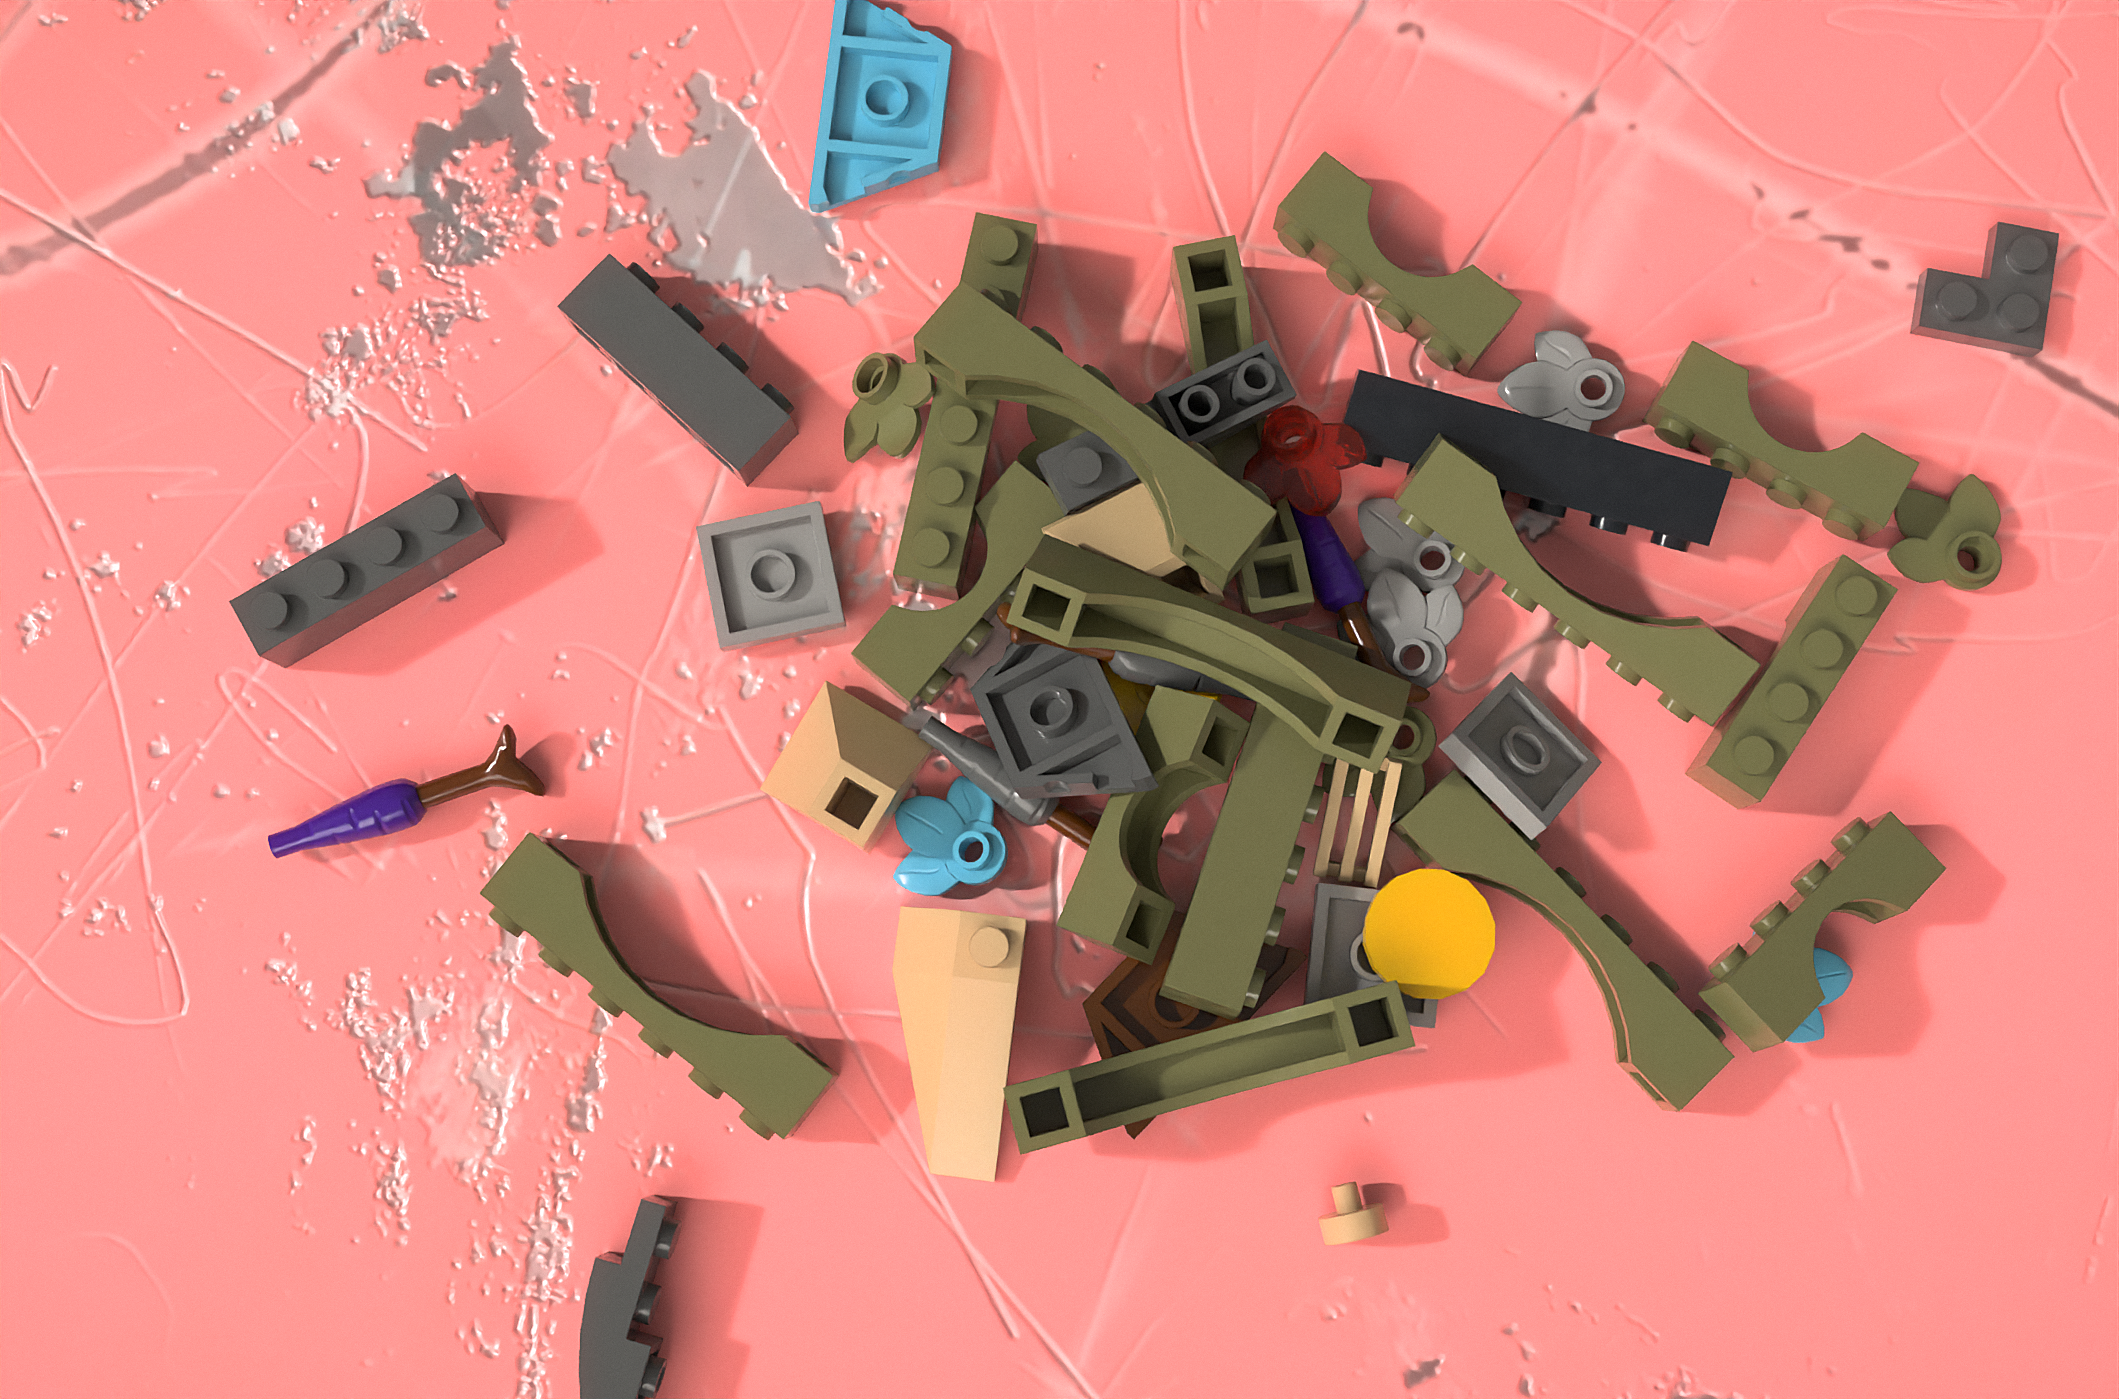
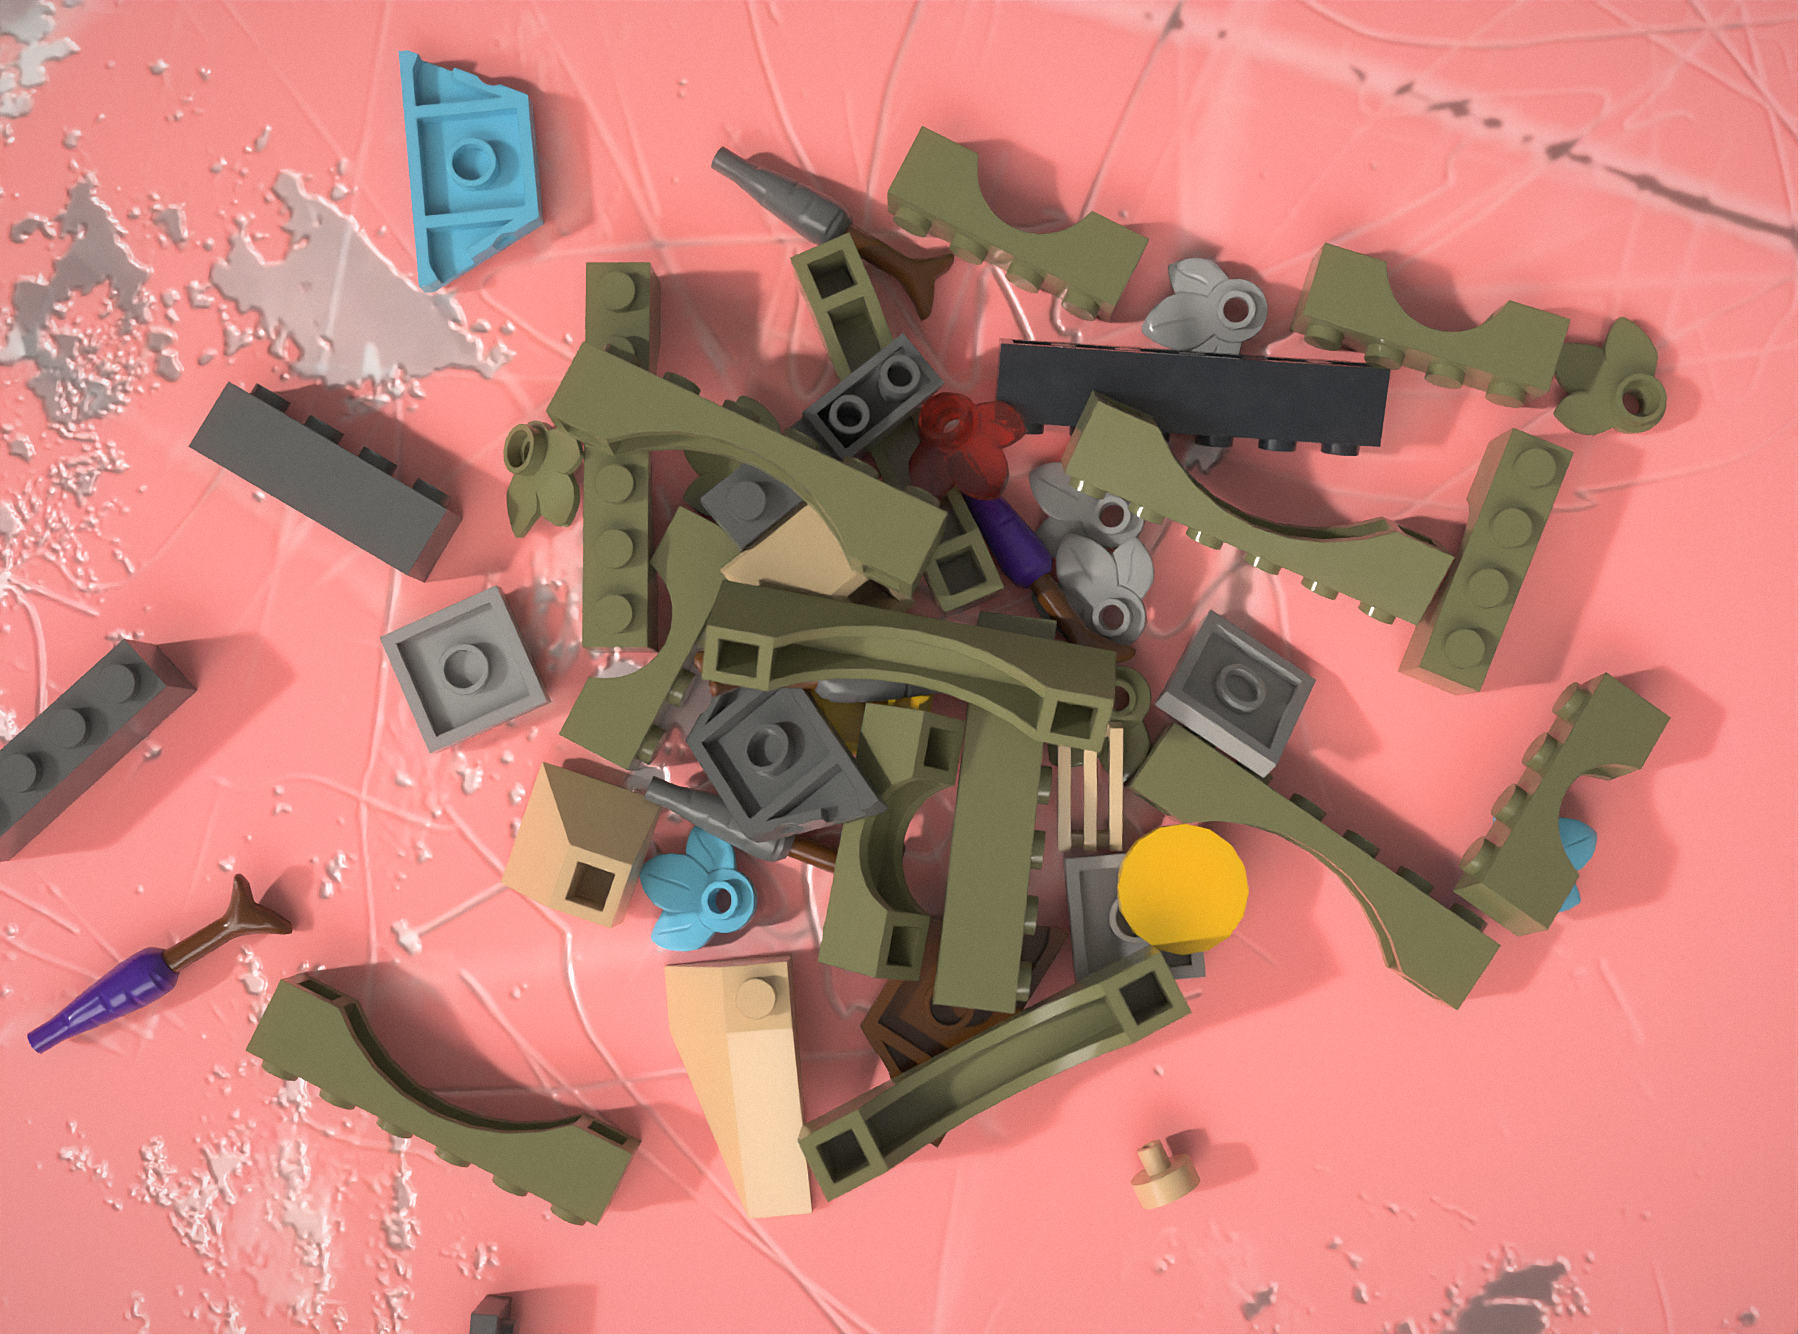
camera: 10 degrees left, 5 degrees up
flat silver plate [1910,221,2060,357] -> none
none -> dark grey piece [711,146,954,321]

